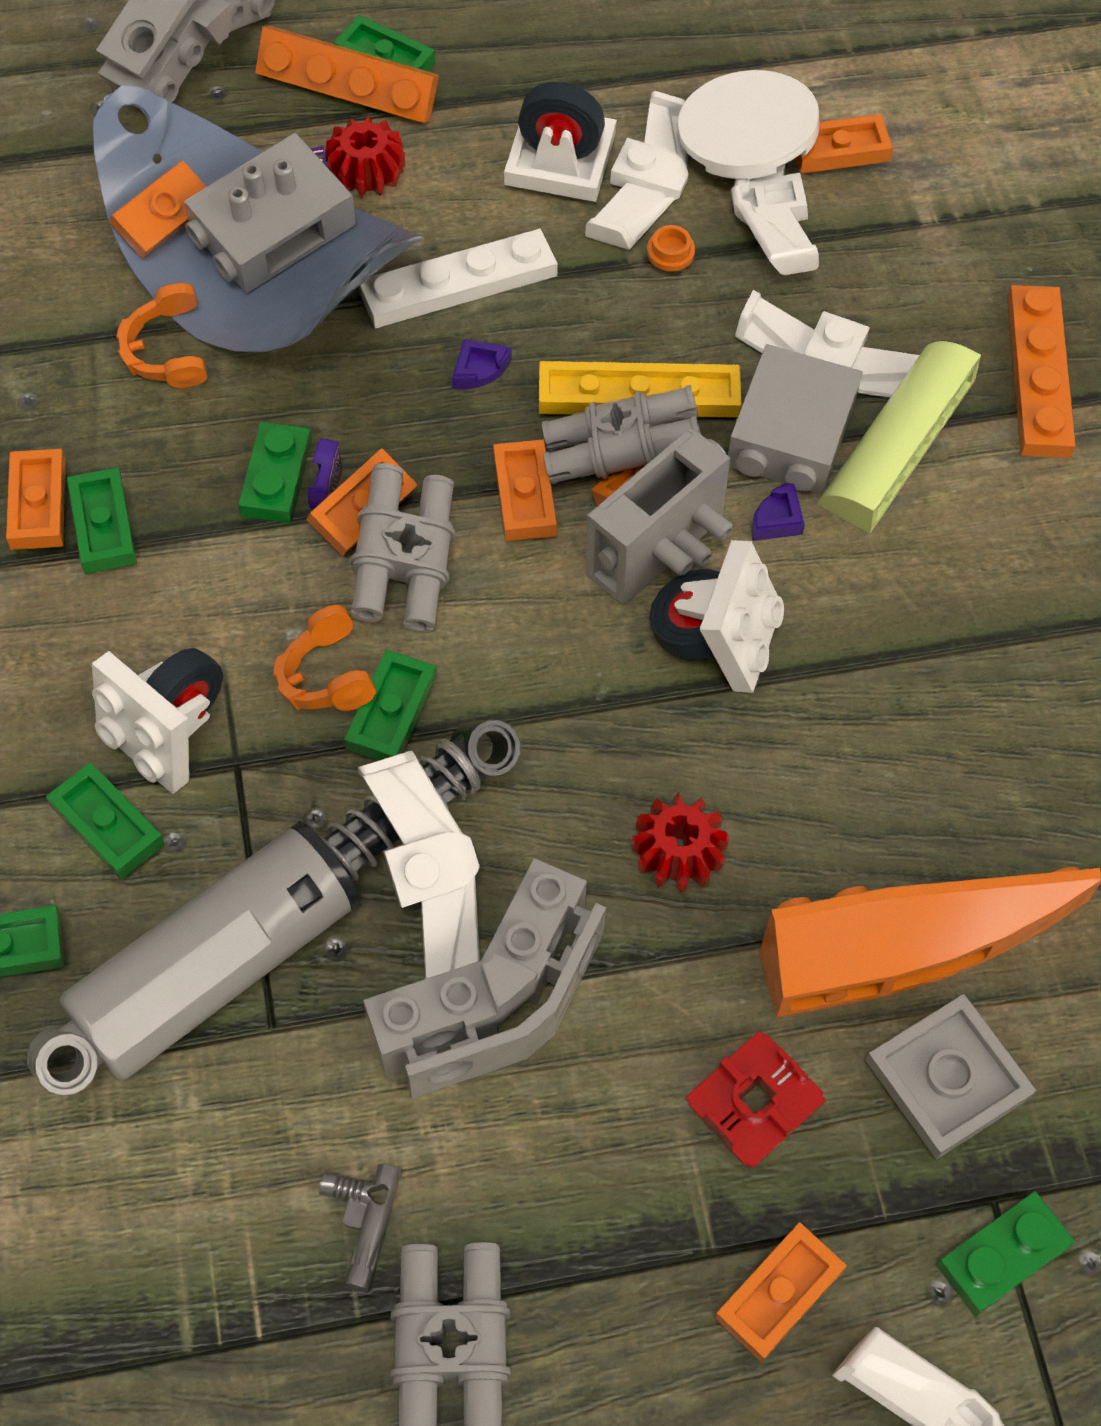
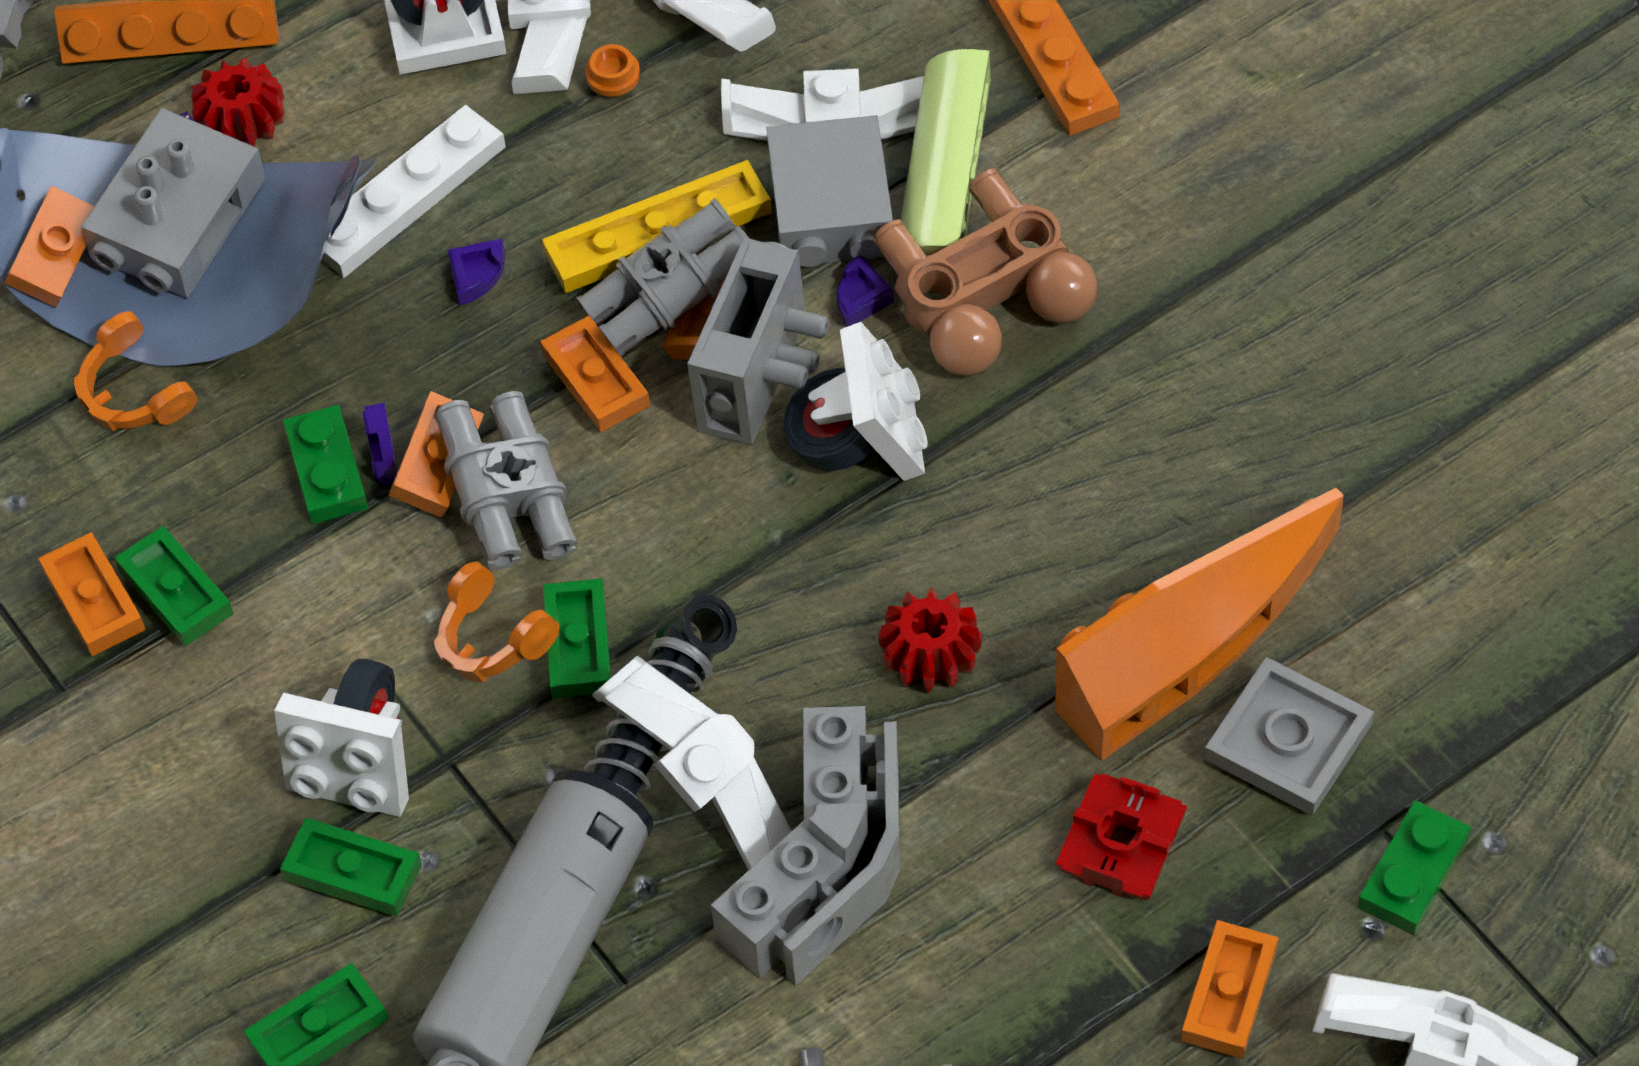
camera: 20 degrees left, 5 degrees down
none -> nougat piece [873,168,1098,377]

